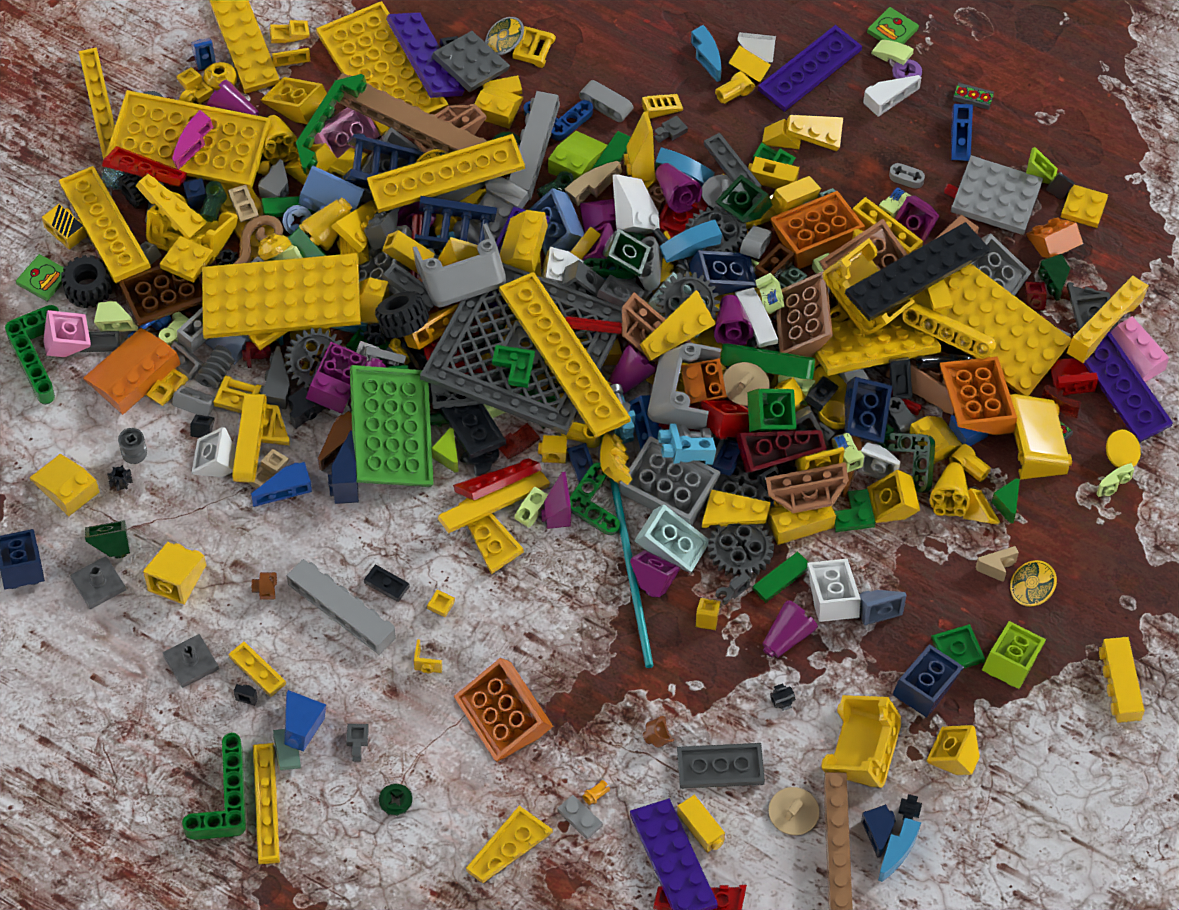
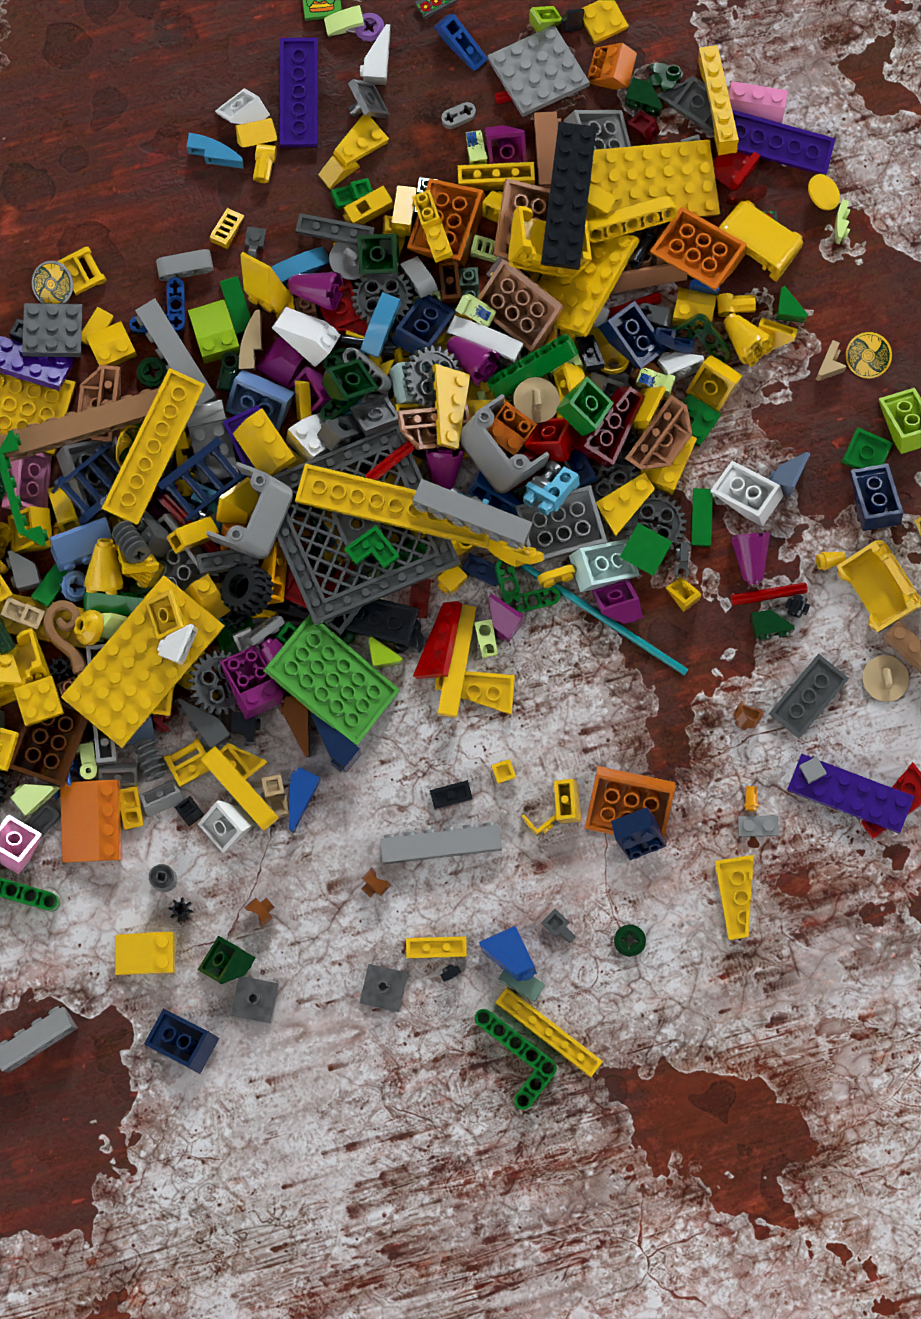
camera: 45 degrees left, 20 degrees up
yellow slope [143,542,206,605] -> none
yellow brick [677,794,725,853] -> none
black plate [889,357,912,399] -> none
none -> dark grey piece [112,521,151,564]
none -> yellow slope [145,590,186,640]
none -> white slope [157,624,198,666]
none -> dark orange piece [244,897,275,928]
none -> flat silver tile [348,79,390,119]
none -> yellow slope [412,189,454,263]
none -> light grey brick [412,479,532,549]
none -> yellow plate [537,565,576,588]
none -> yellow brick [554,779,581,824]
none -> dark blue slope [611,807,666,860]
none -> green tile [620,523,672,576]
none -> dark green plate [646,63,683,90]
none -> dark blue slope [655,327,695,354]
none -> red axle [731,582,808,606]
none -> dark green slope [750,610,795,641]
none -> light grey tile [799,756,827,784]
none -> yellow cone [815,551,846,571]

